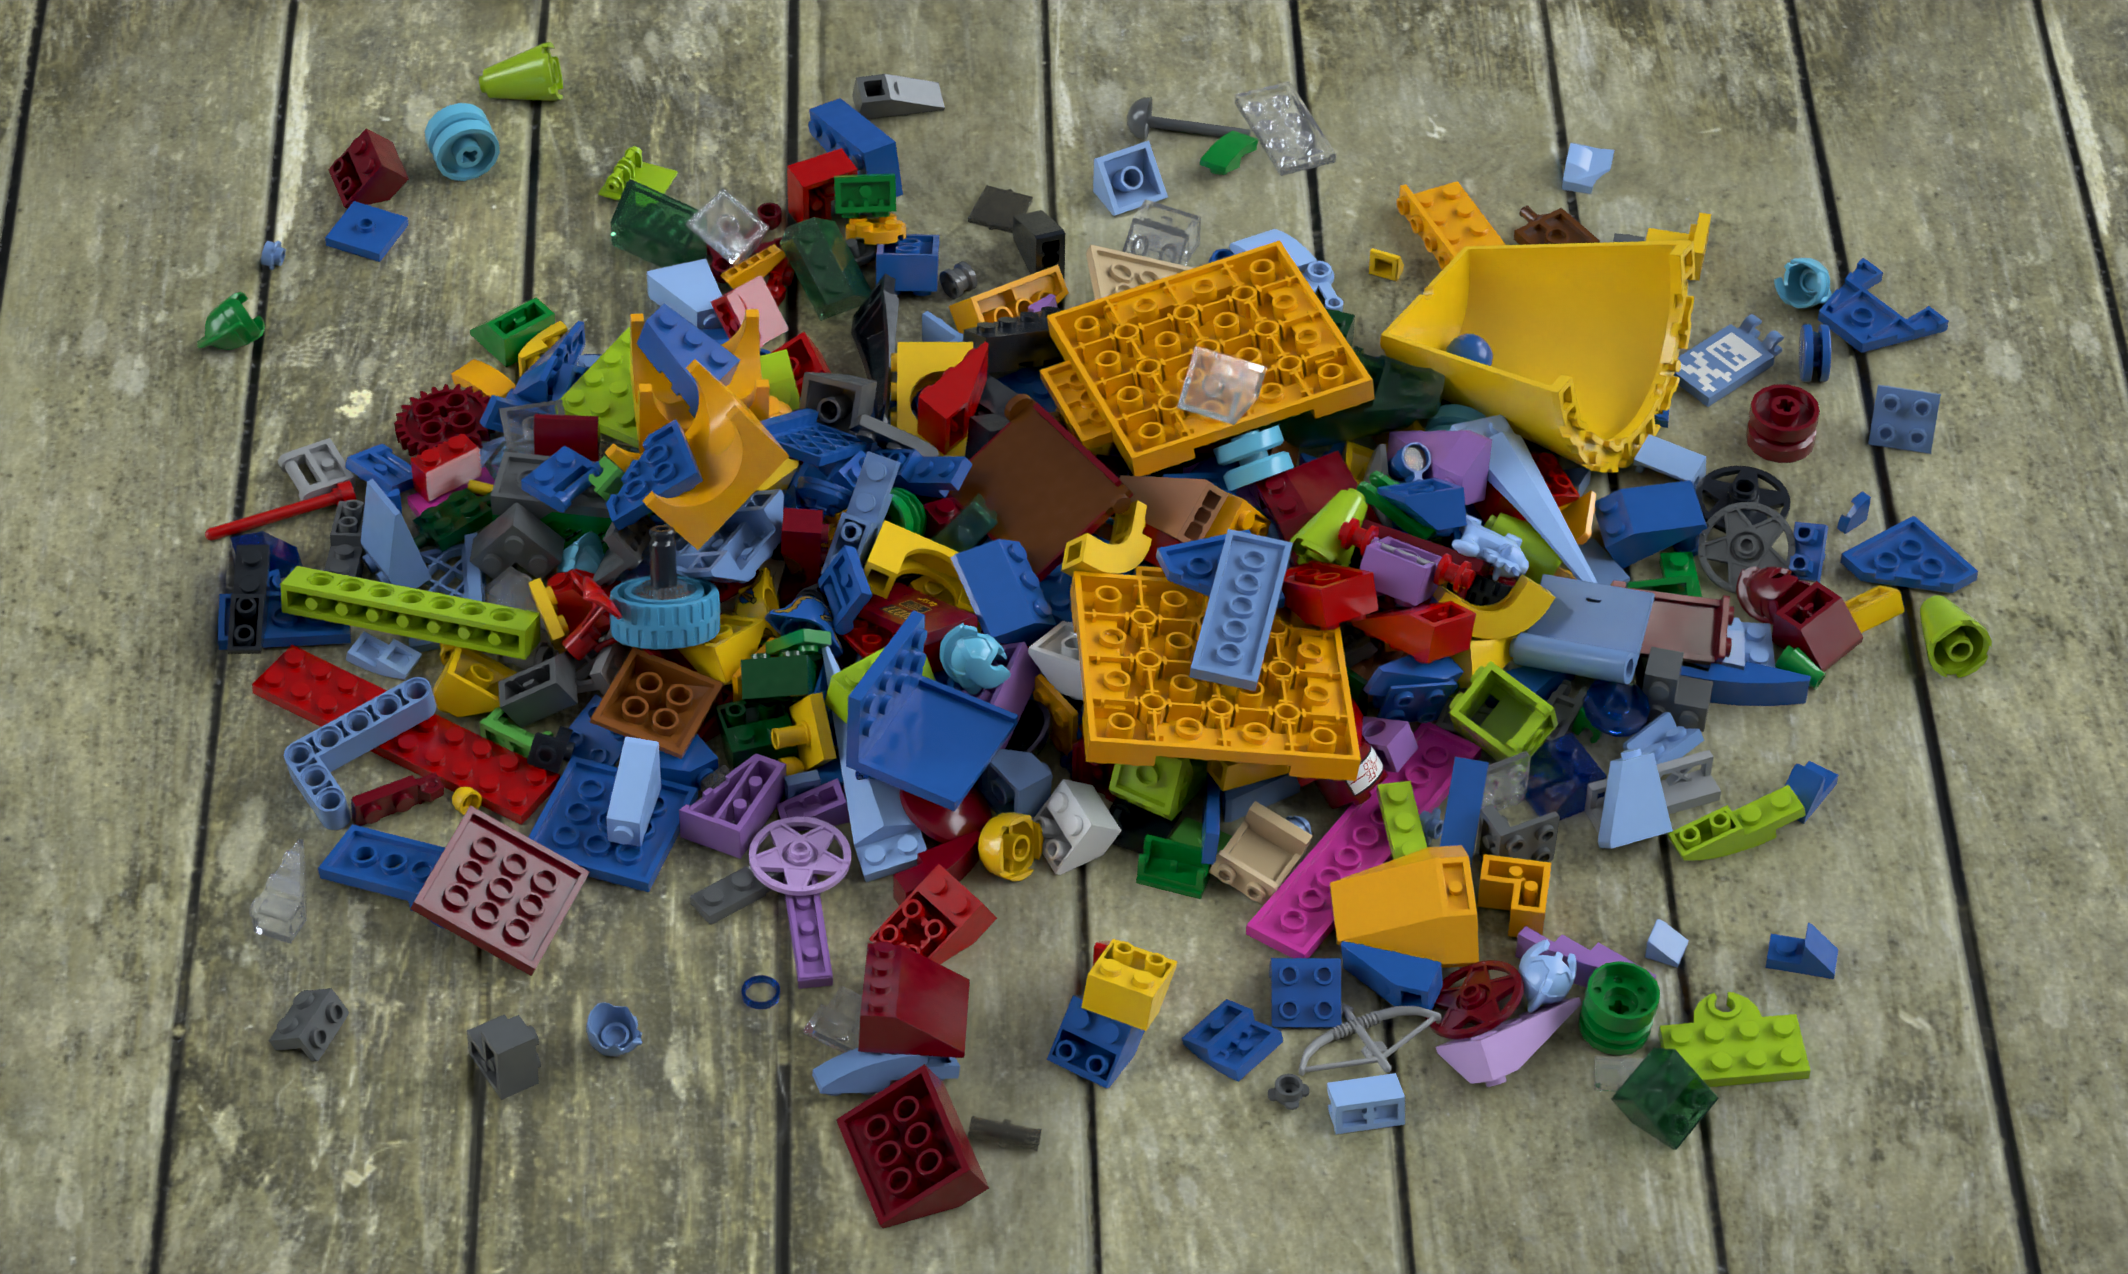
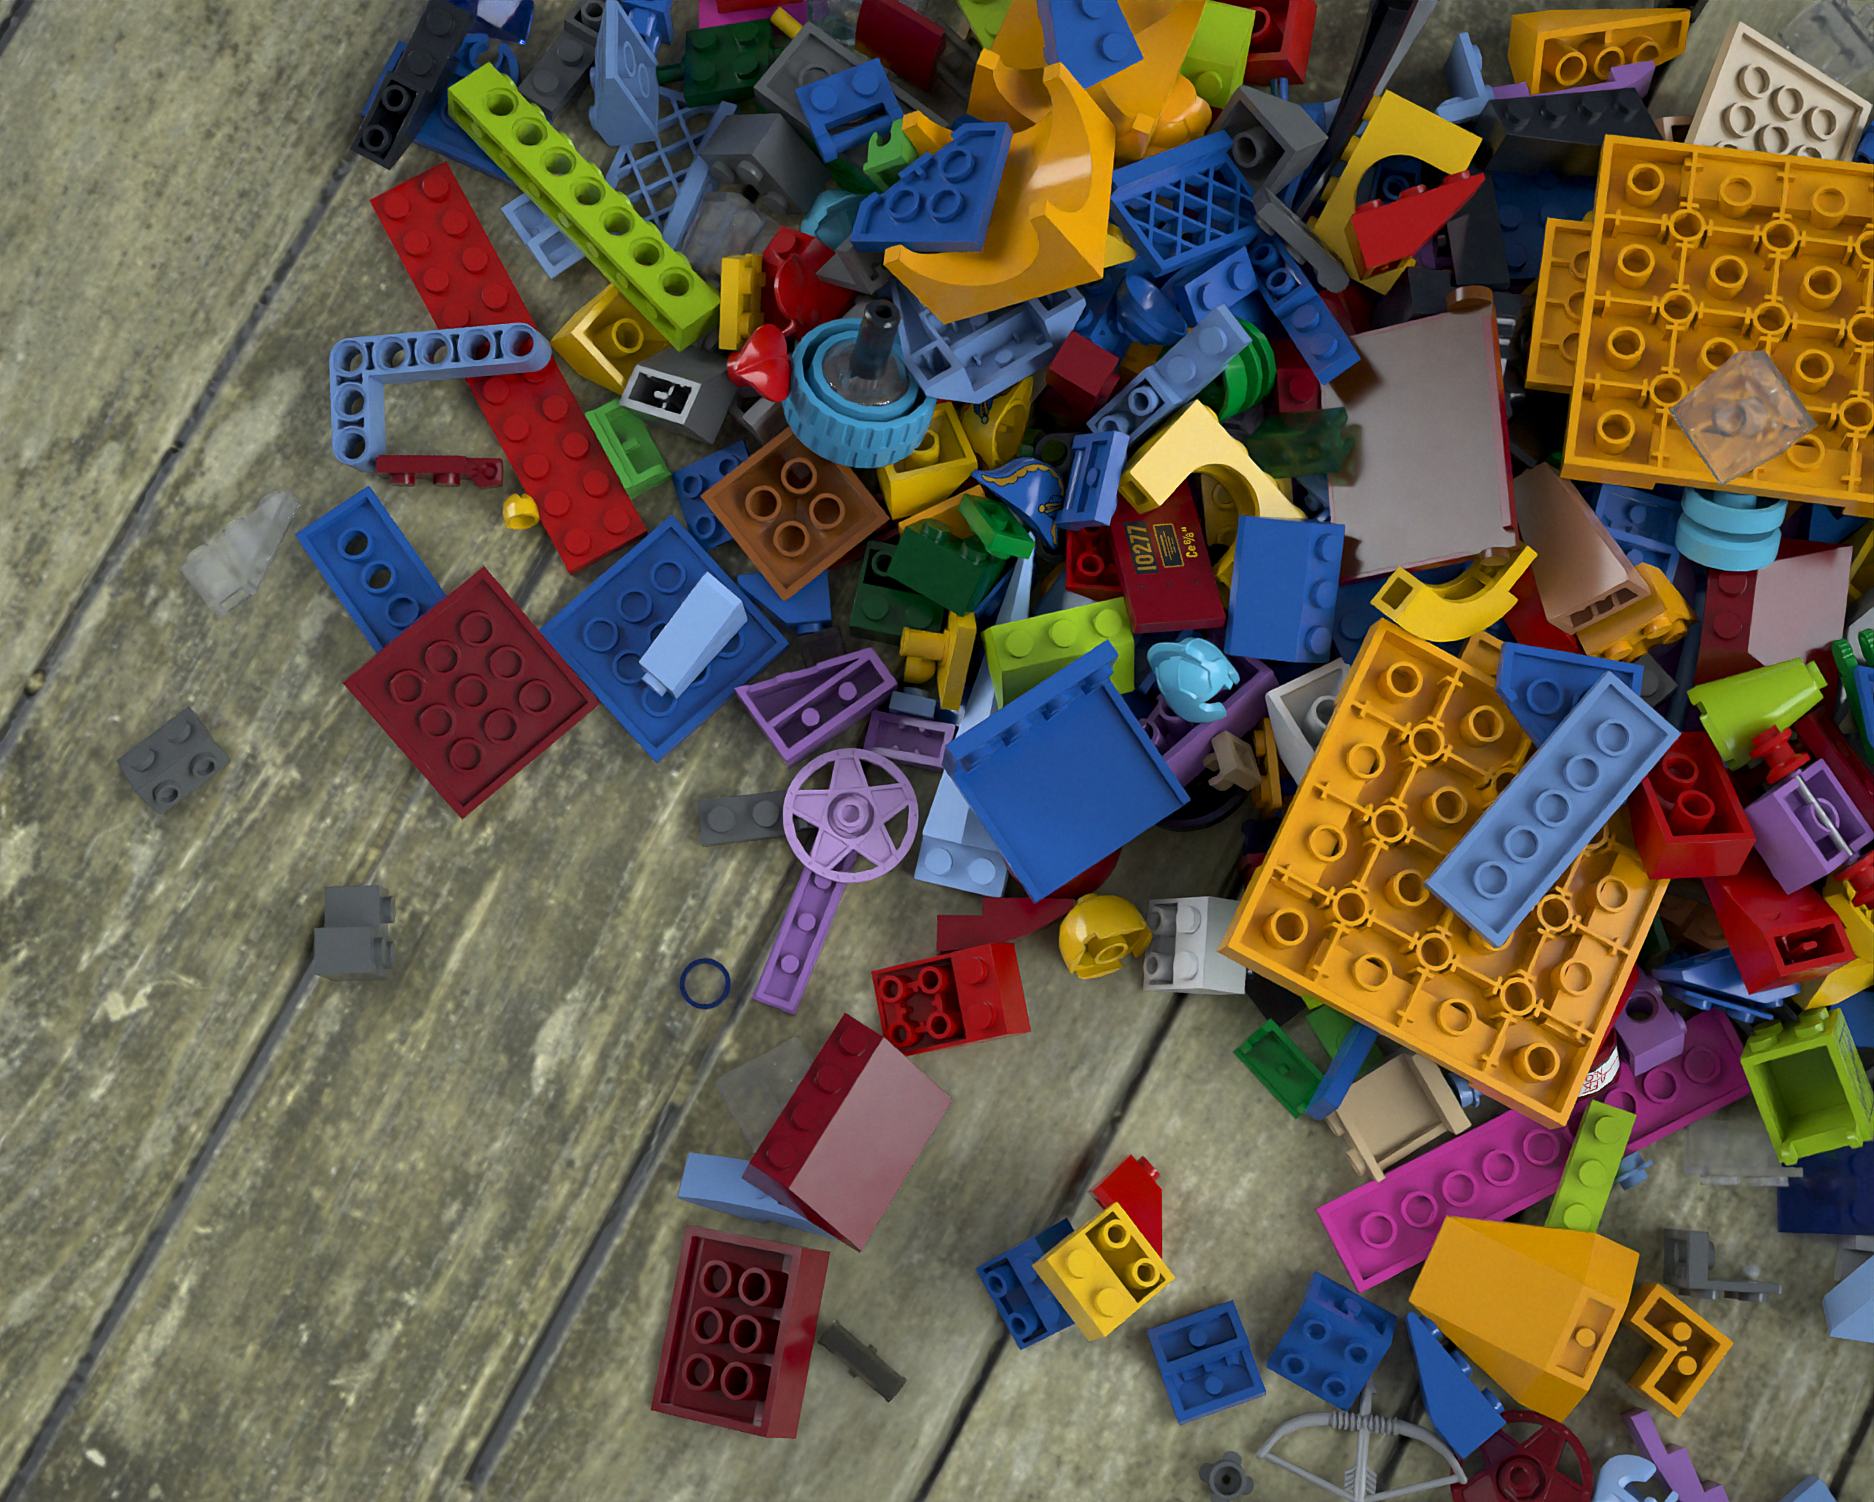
camera: 30 degrees right, 35 degrees up
black bracket [527,726,576,774] -> none
medium blue hair [586,1002,642,1057] -> none
medium blue slope [978,749,1053,820] -> none
blue tile [1440,757,1489,868] -> none
none -> tan tile [1202,730,1263,791]

